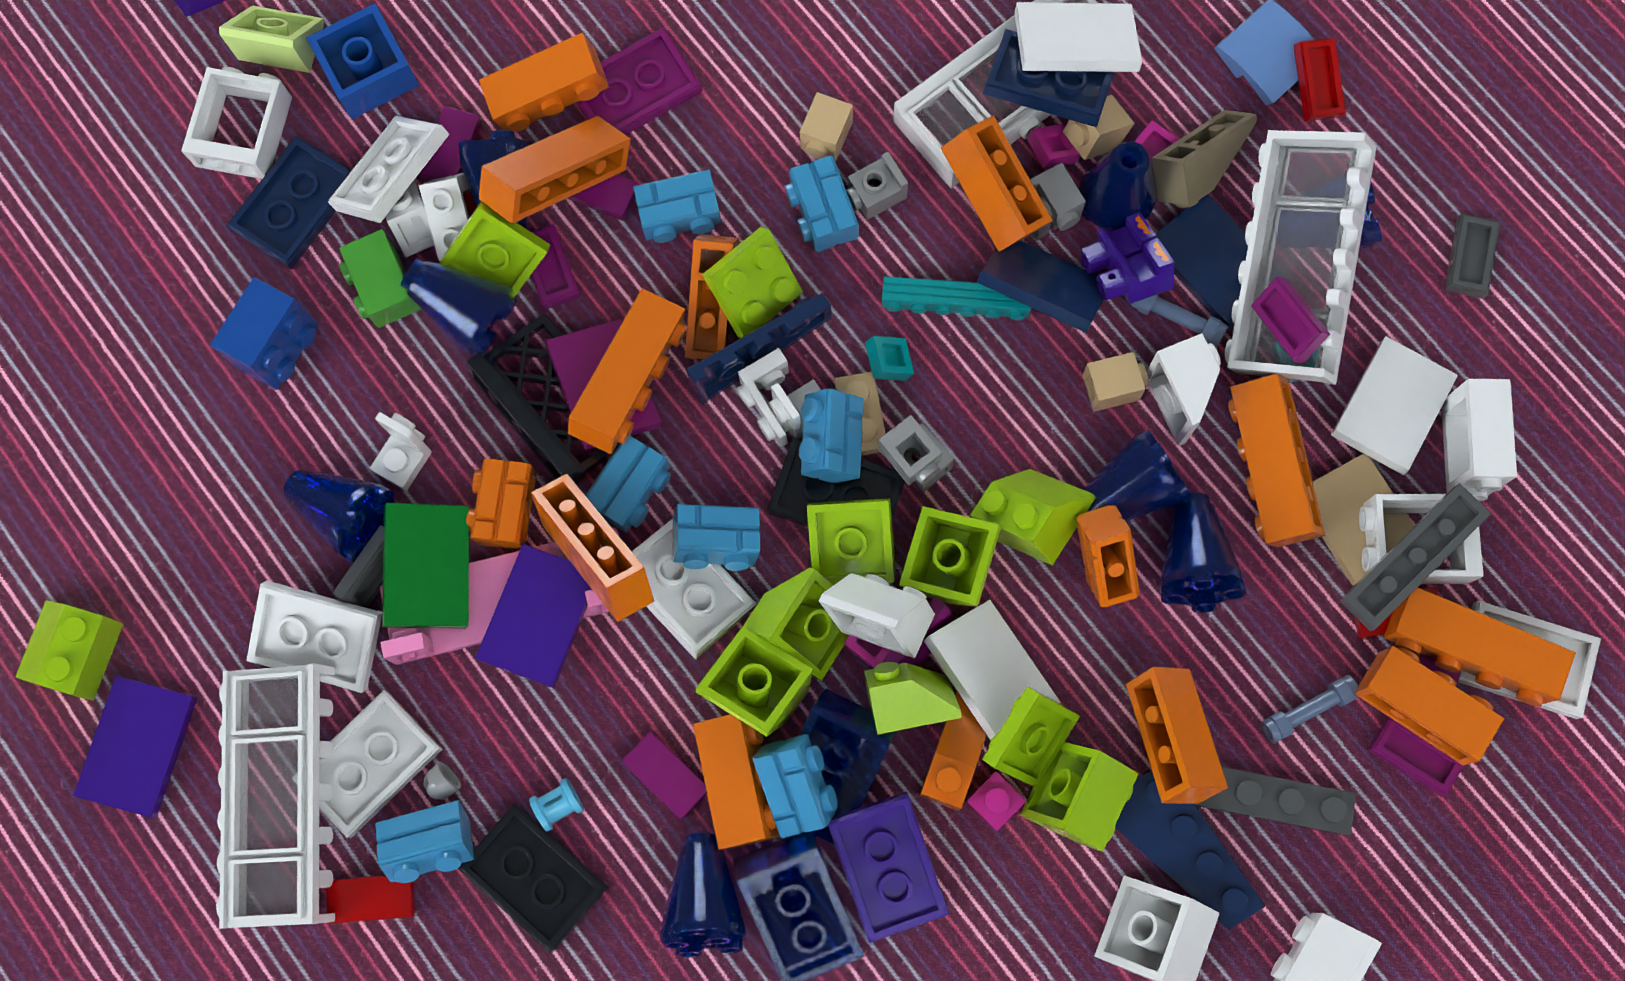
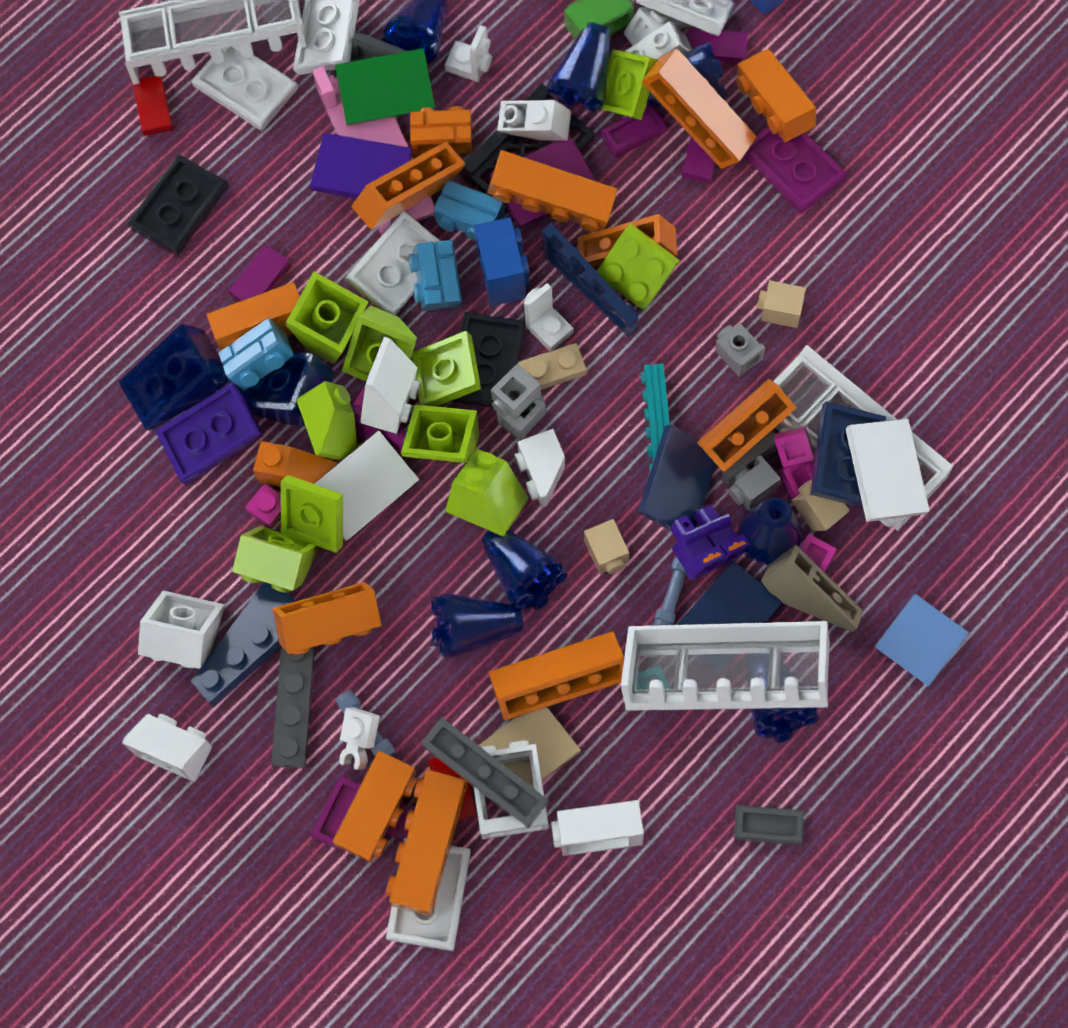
camera: 80 degrees right, 5 degrees down
dark azure brick [375,800,474,883] -> none
light grey hinge [424,762,461,800] -> none
medium azure bush [529,778,584,832] -> none
dark azure brick [633,169,722,243] -> none
clear blue cone [660,833,746,958] -> none
white bracket [736,348,789,447] -> none
dark azure brick [784,156,859,252] -> none
dark azure brick [799,389,863,483] -> none
teal plate [865,336,914,381] -> none
orange brick [1076,505,1140,607] -> none
white slope [1147,333,1221,446] -> none
magenta tile [1251,276,1330,364] -> none
red tile [1293,38,1346,122] -> none
white tile [1331,336,1458,475] -> none
none -> white plate [339,707,380,770]
none -> blue brick [474,217,530,306]
none -> white slope [497,100,571,141]
none -> white slope [514,429,565,508]
none -> dark pink plate [774,426,815,467]

